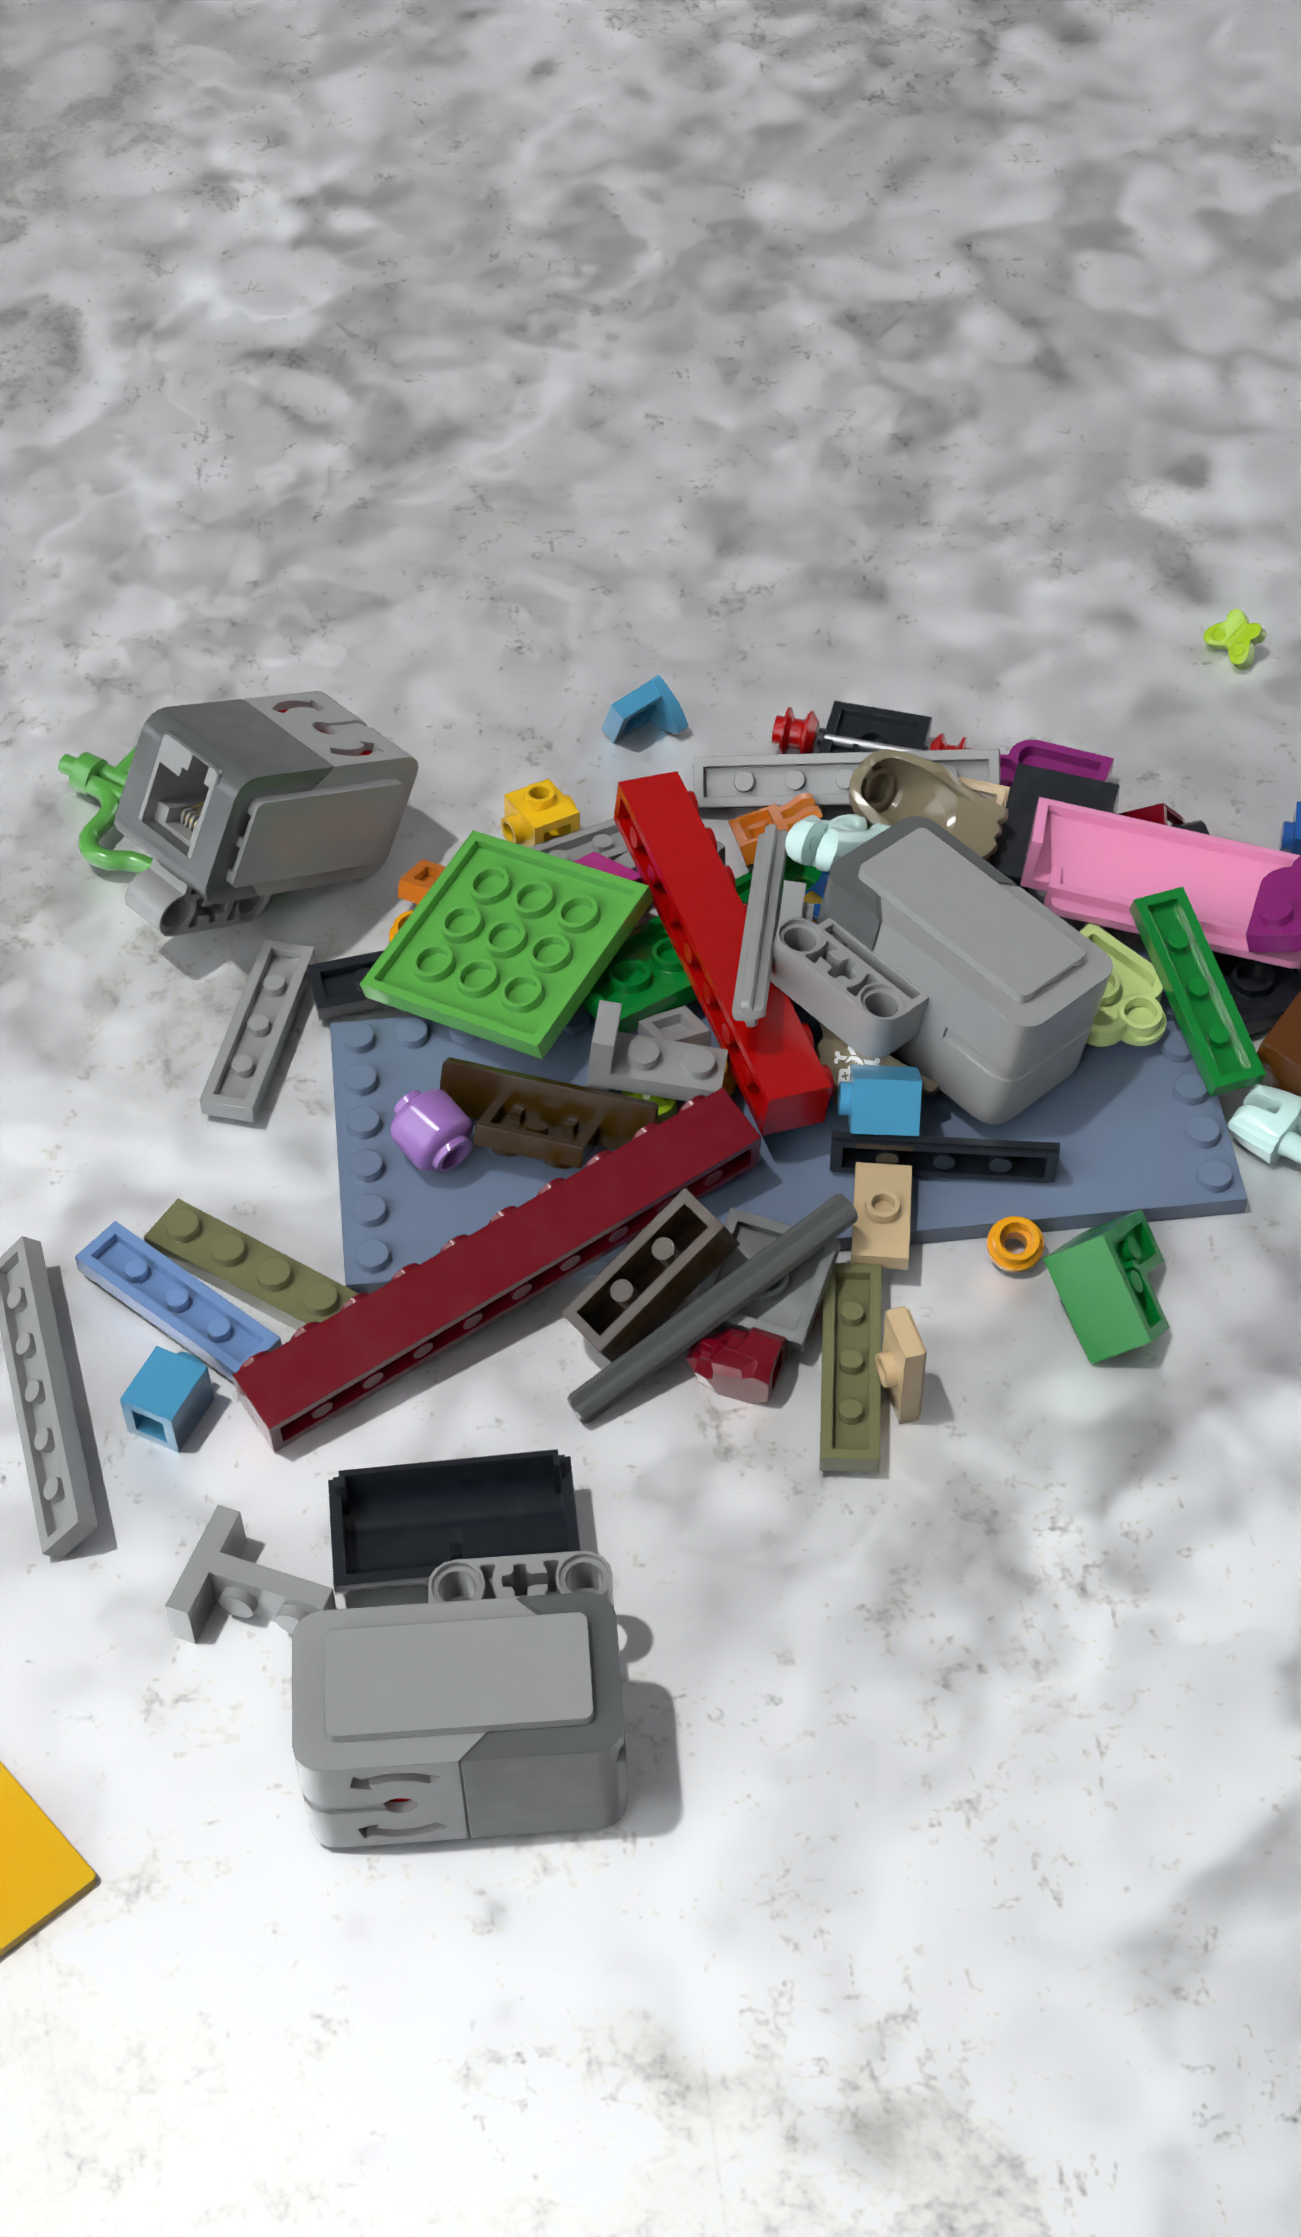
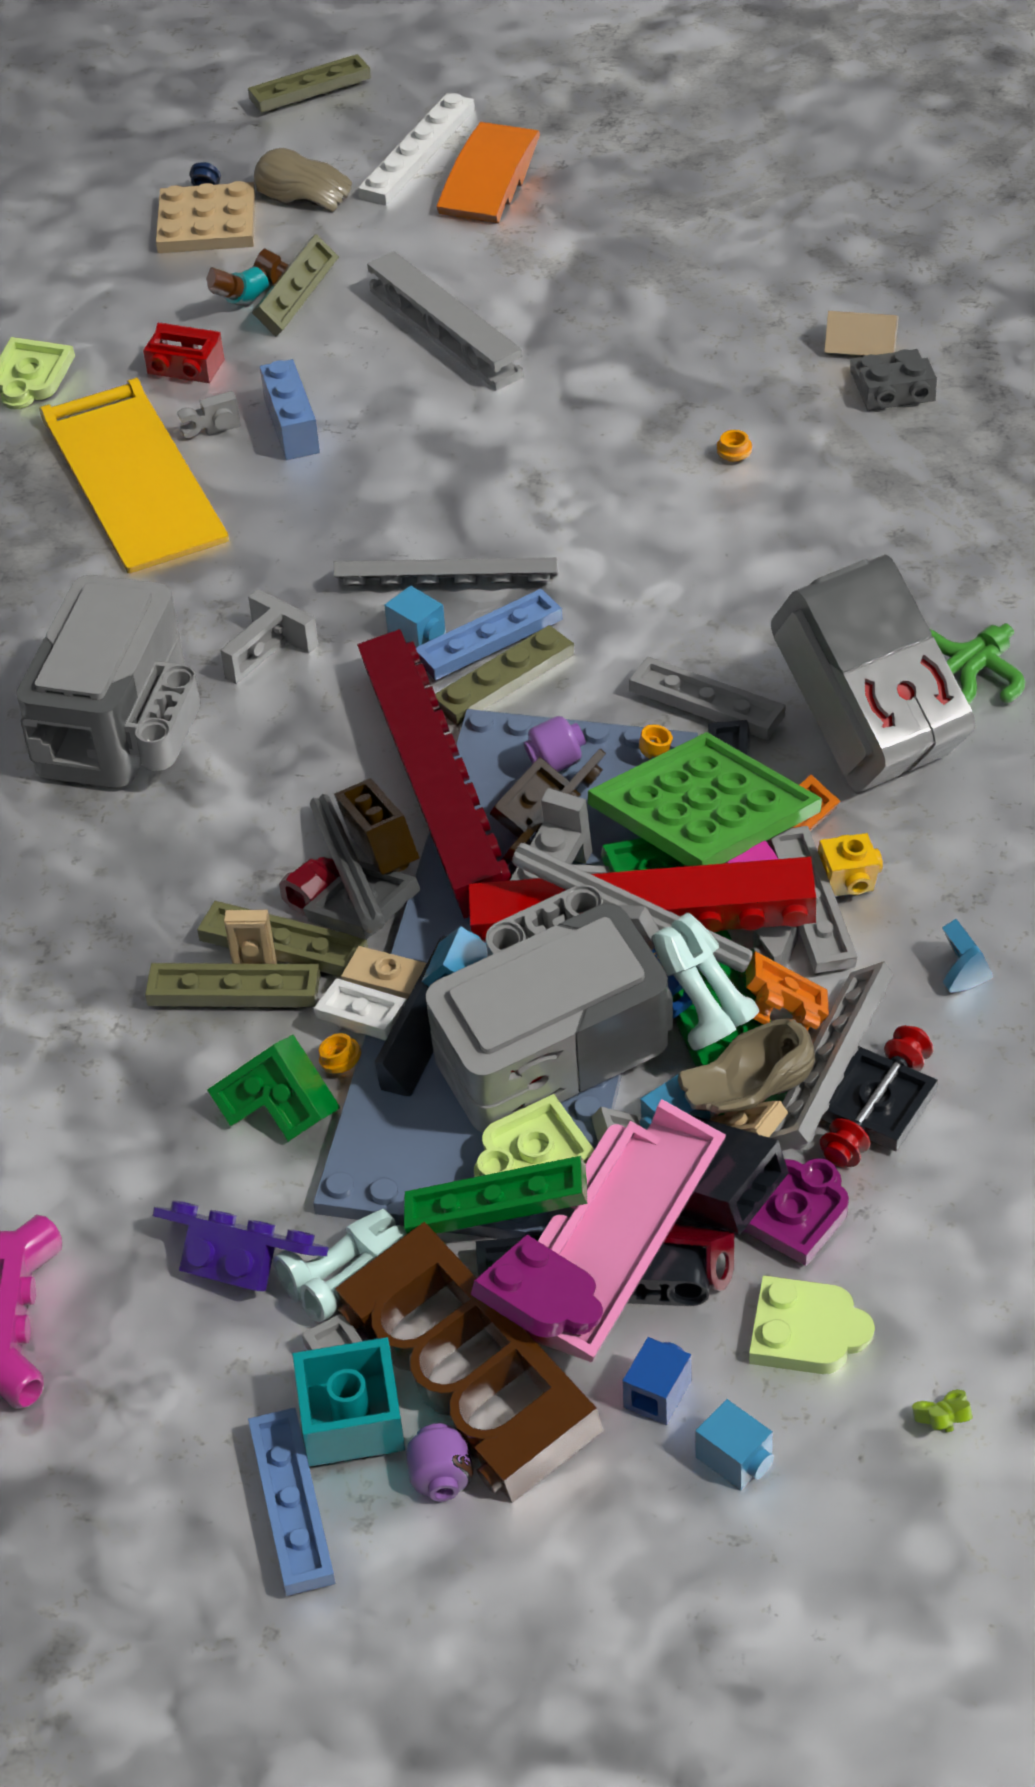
camera: 110 degrees right, 5 degrees down
black container [328,1449,581,1595] -> none
none -> olive plate [145,963,320,1007]
none -> white hinge [313,978,407,1041]
none -> light orange hinge [639,724,673,759]
none -> yellowish green plate [749,1275,875,1374]

